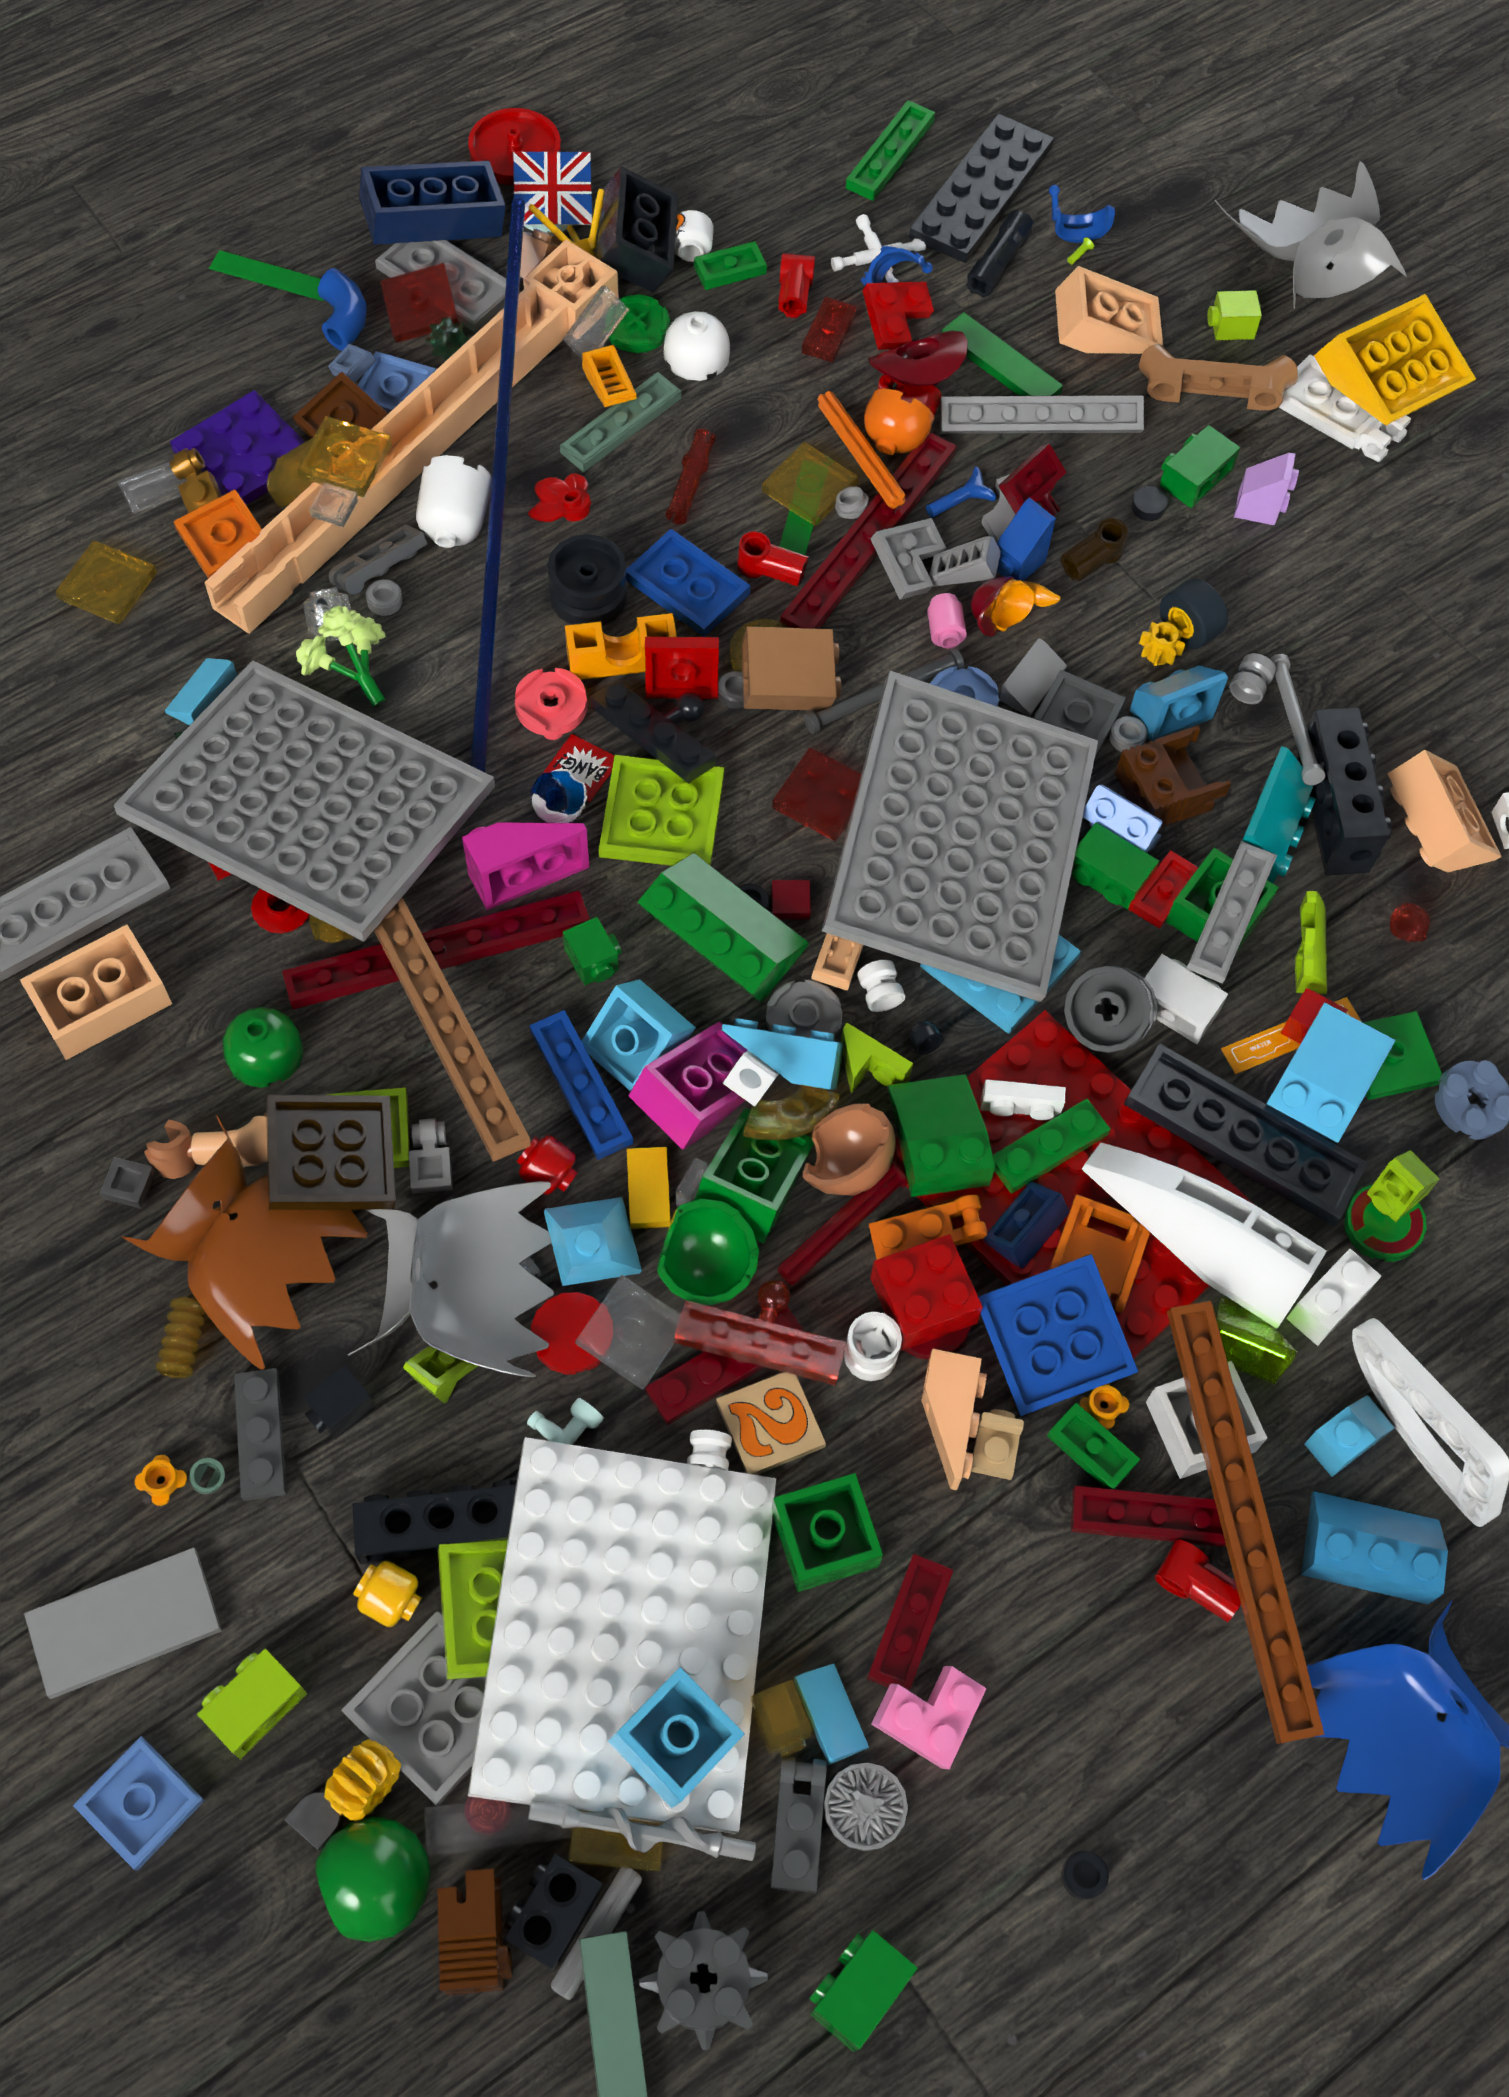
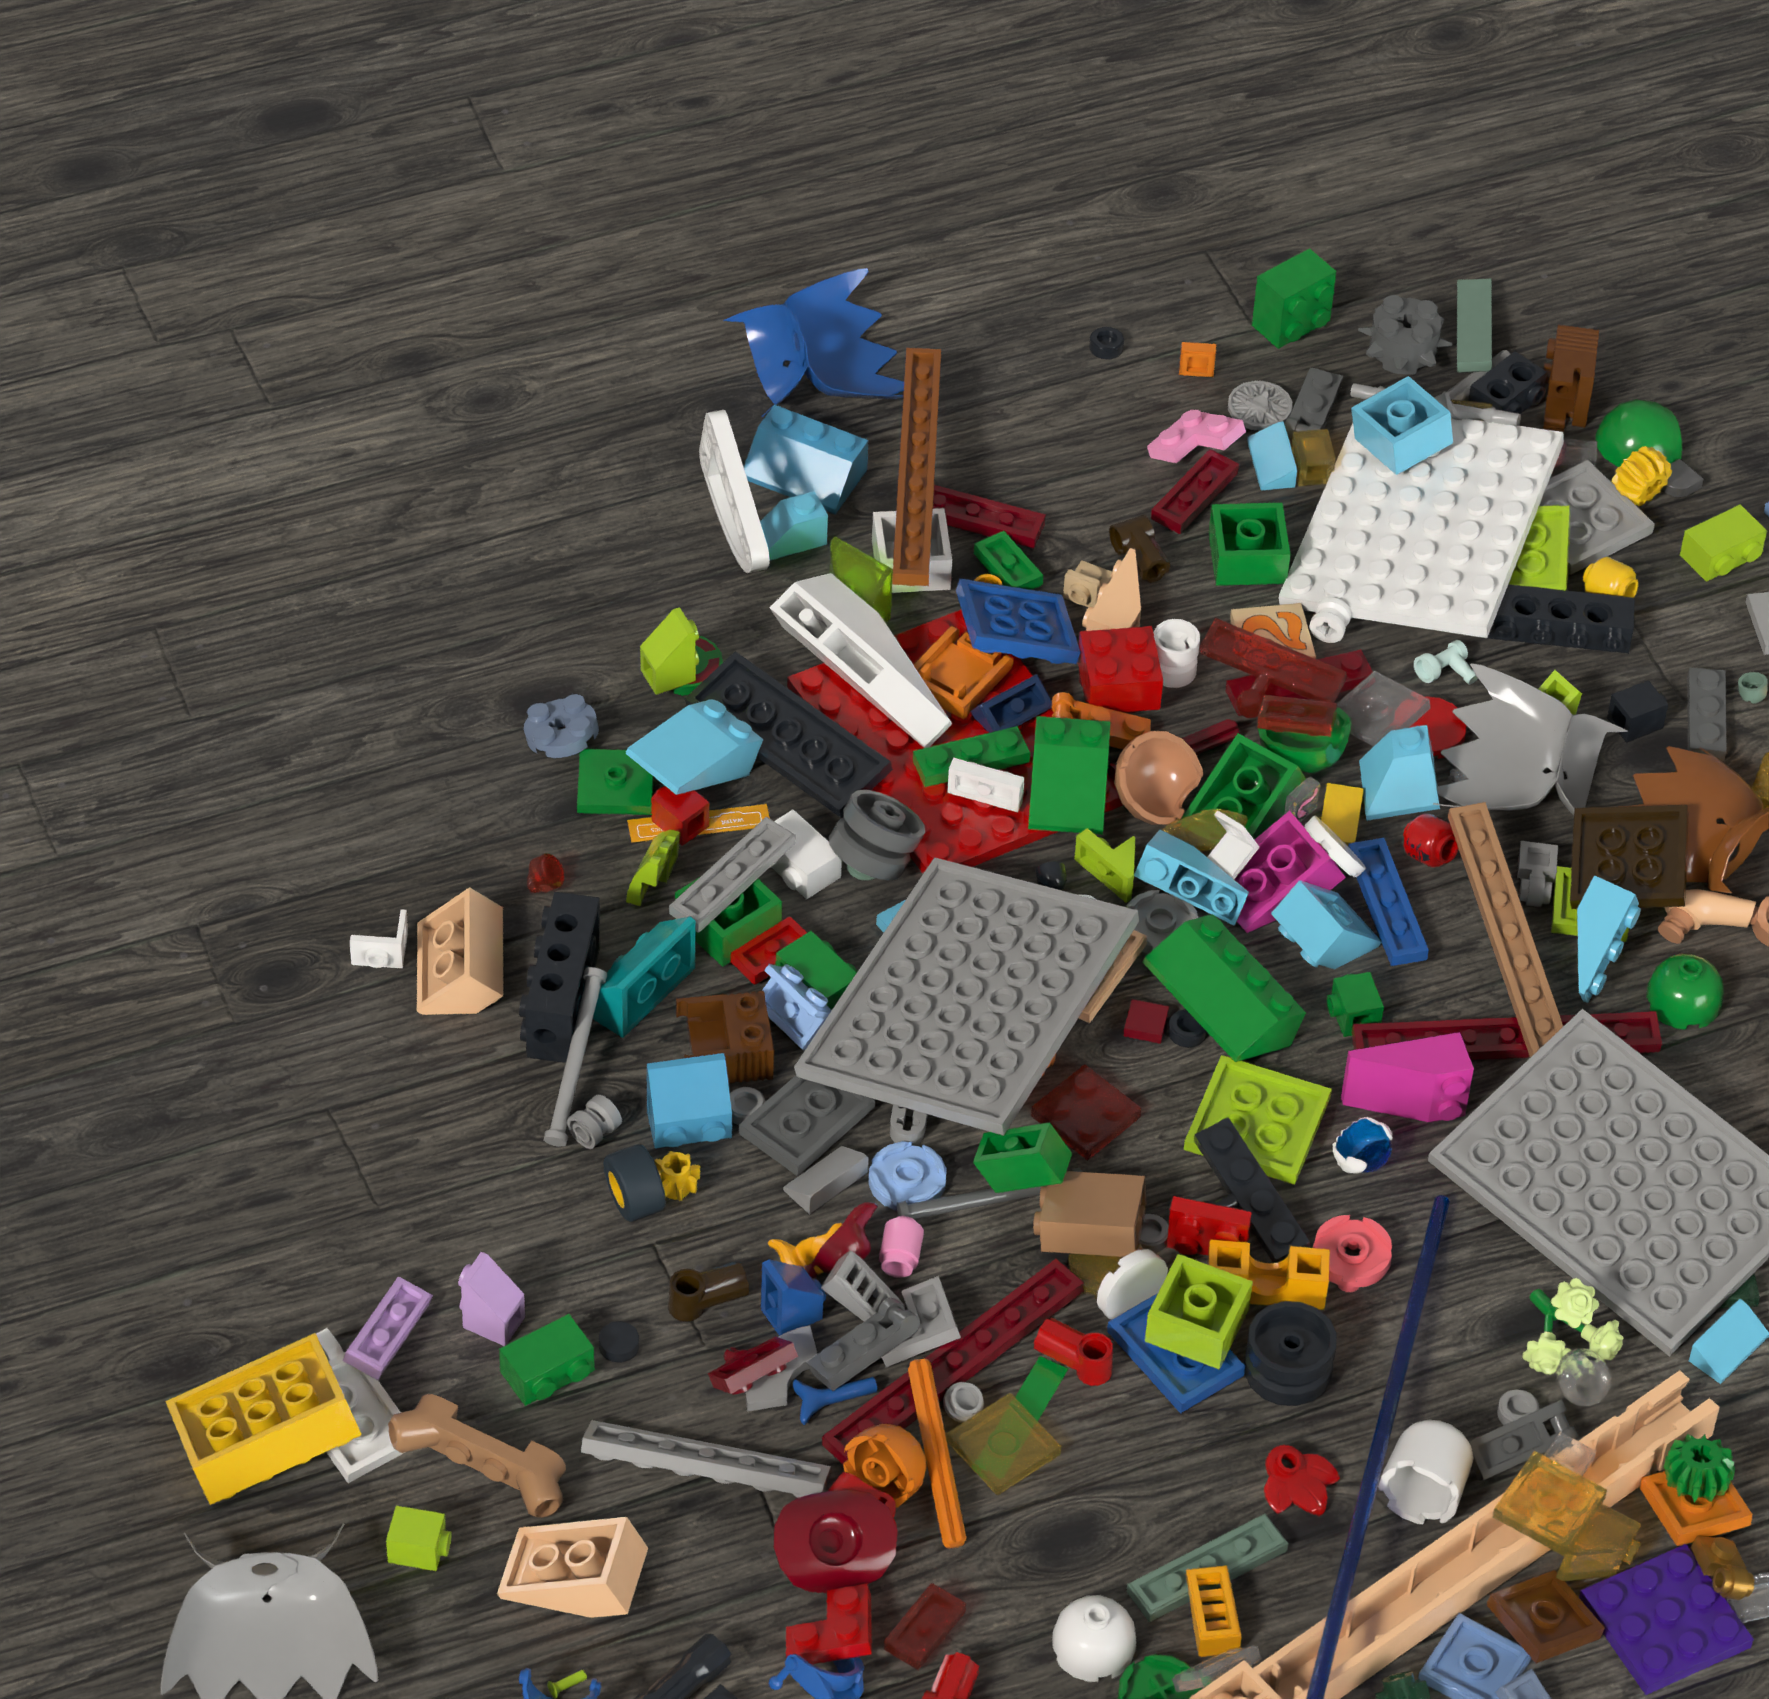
camera: 165 degrees left, 15 degrees down
sticker [541,734,615,802] -> none
clear red pin [665,429,716,525] -> none
green tile [941,312,1063,396] -> none
red piece [1154,1540,1241,1623] -> none
white brick [1286,1249,1381,1346] -> none
none -> lavender tile [342,1276,433,1380]
none -> dark grey plate [807,1298,920,1391]
none -> green brick [973,1123,1072,1193]
none -> white tile [1097,1249,1168,1320]
none -> dark brown piece [1109,515,1170,583]
none -> lime brick [1145,1254,1253,1370]
none -> orange tile [1179,342,1216,377]
none -> clear red plate [1257,695,1337,737]
none -> white tile [1304,815,1366,878]
none -> medium azure slope [1577,875,1641,1003]
none -> green gear [1664,1433,1735,1503]

